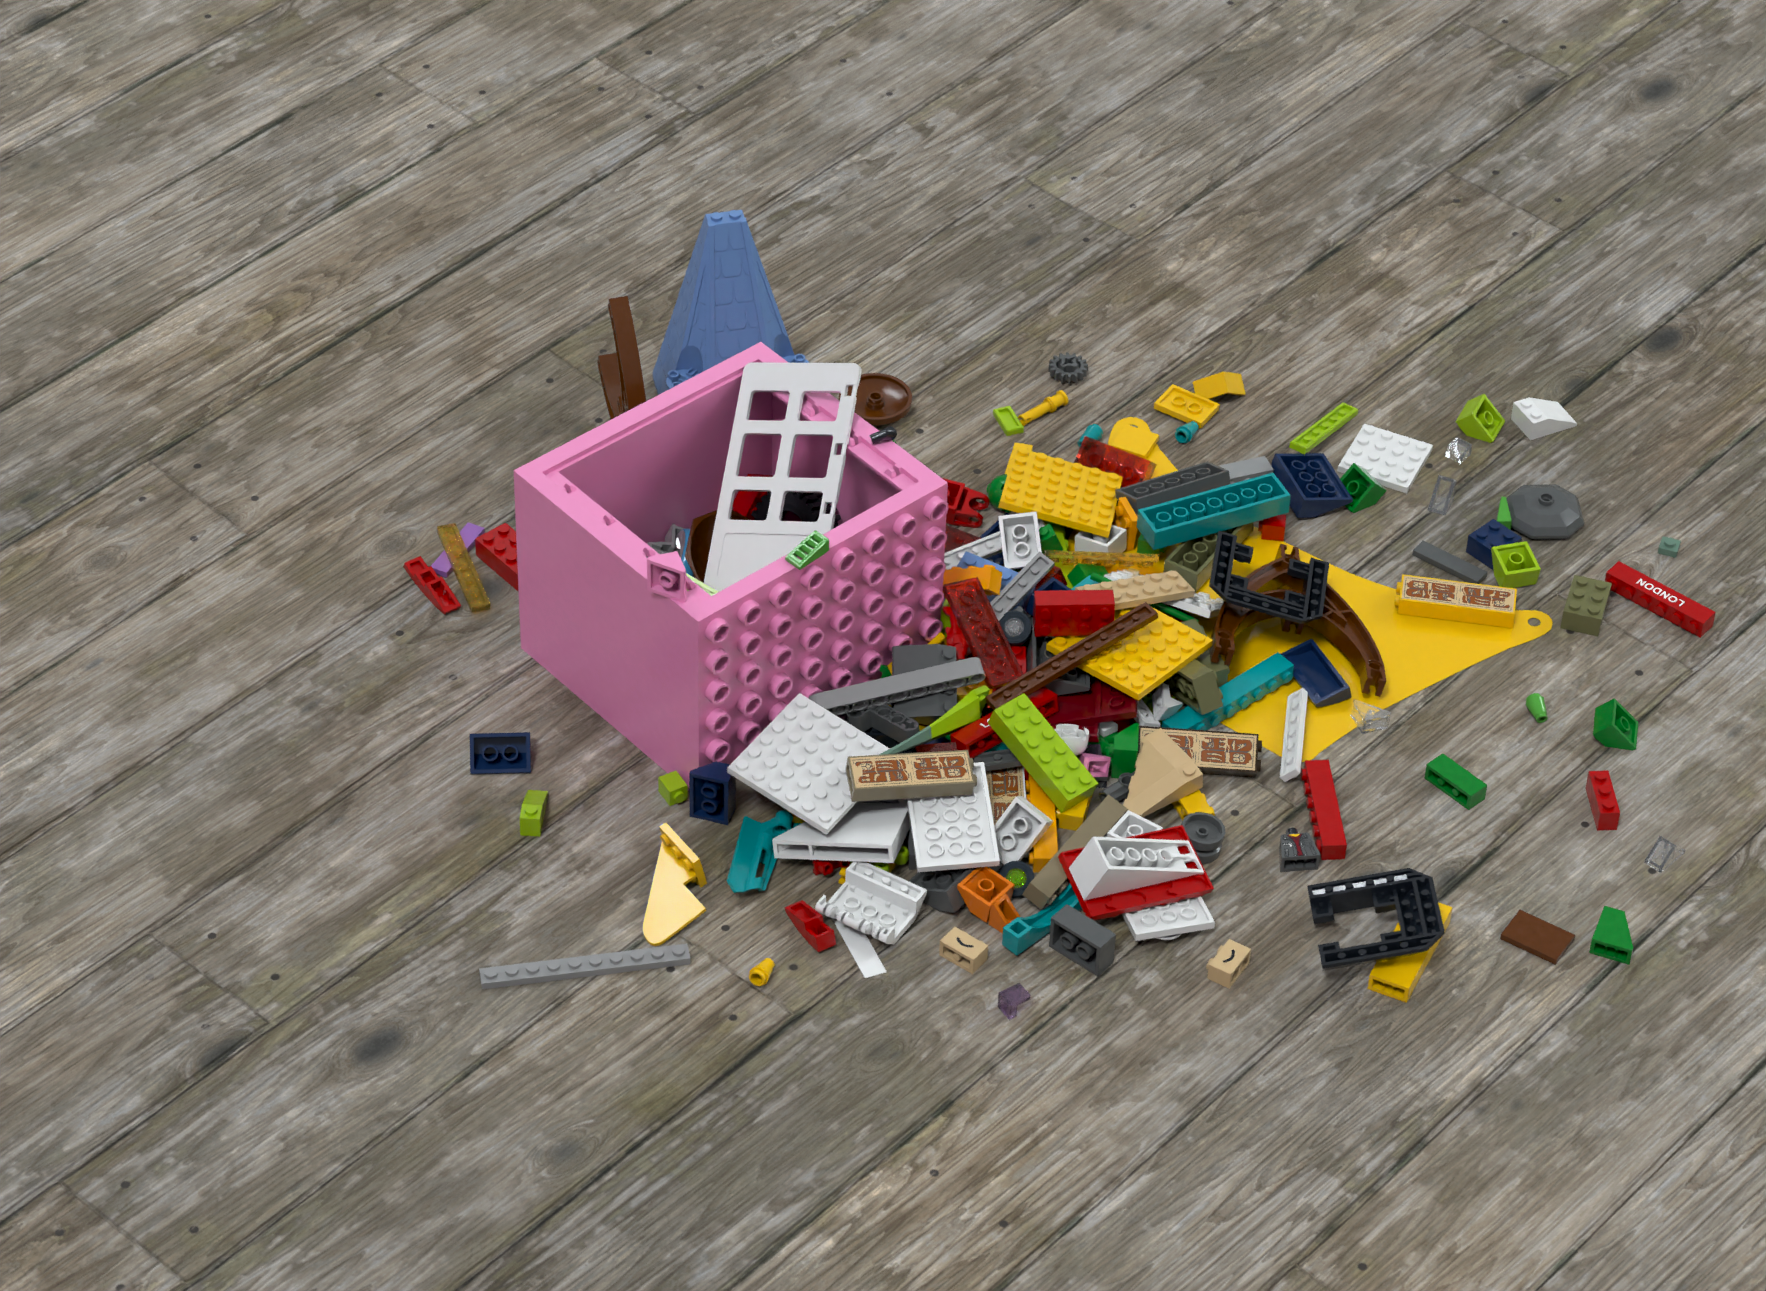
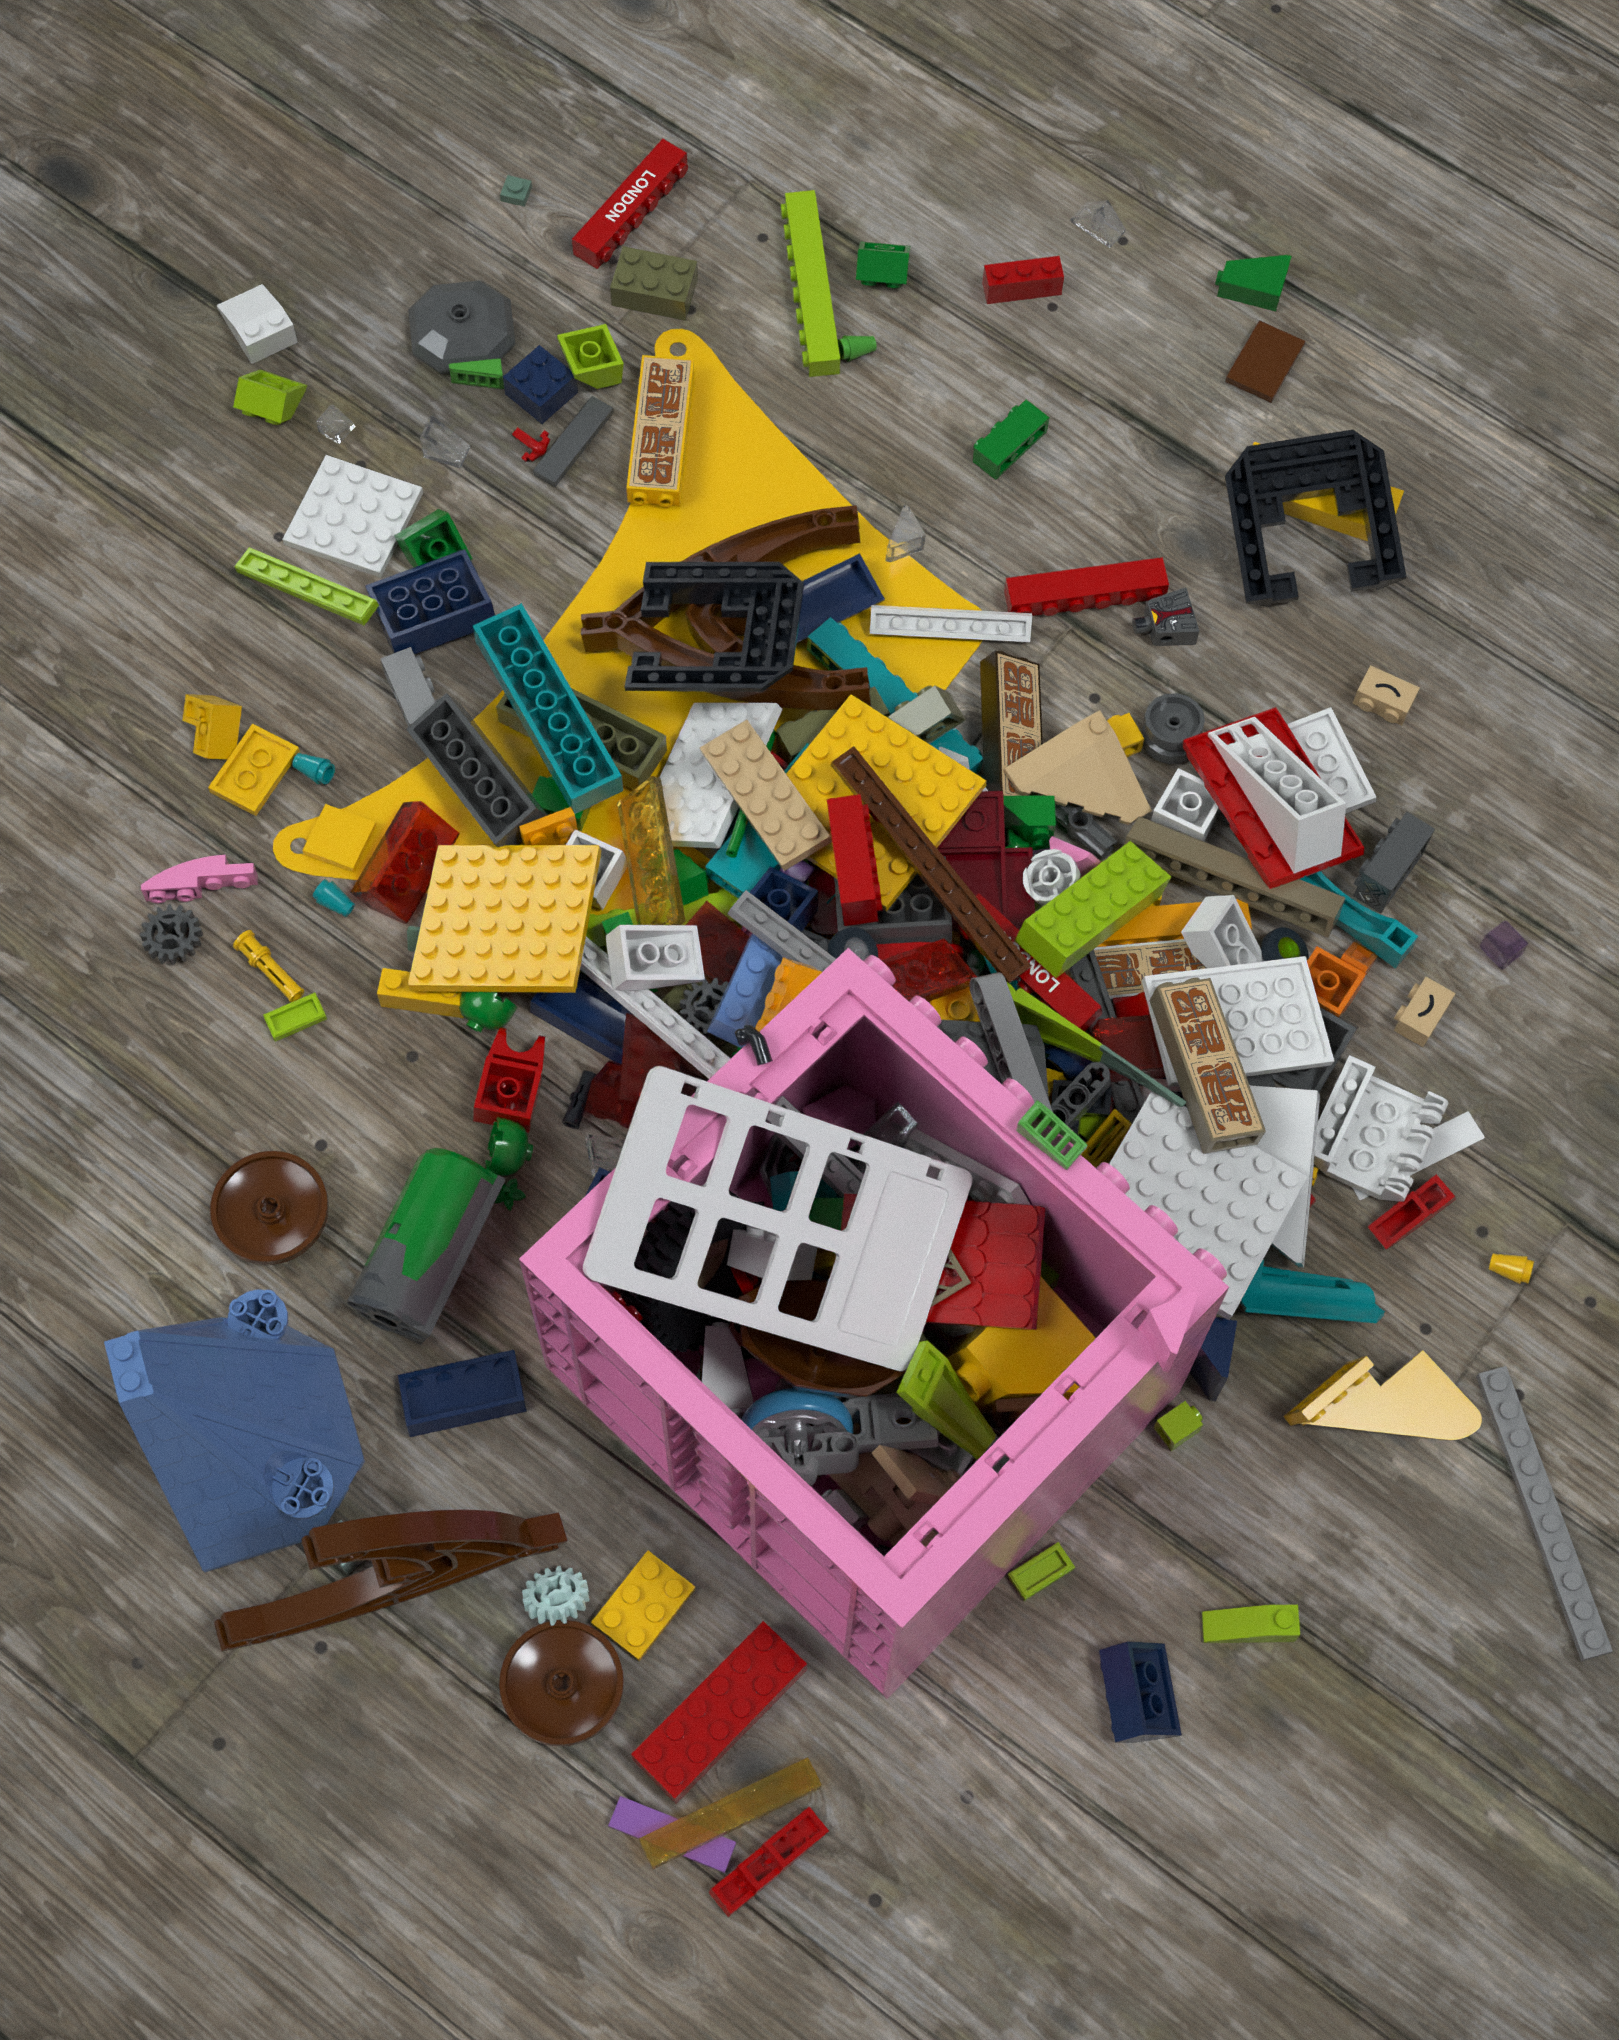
camera: 95 degrees left, 25 degrees up
none -> bright pink slope [141,855,258,903]
none -> red piece [512,427,550,462]
none -> lime brick [780,190,840,377]
none -> lime tile [1008,1542,1075,1601]

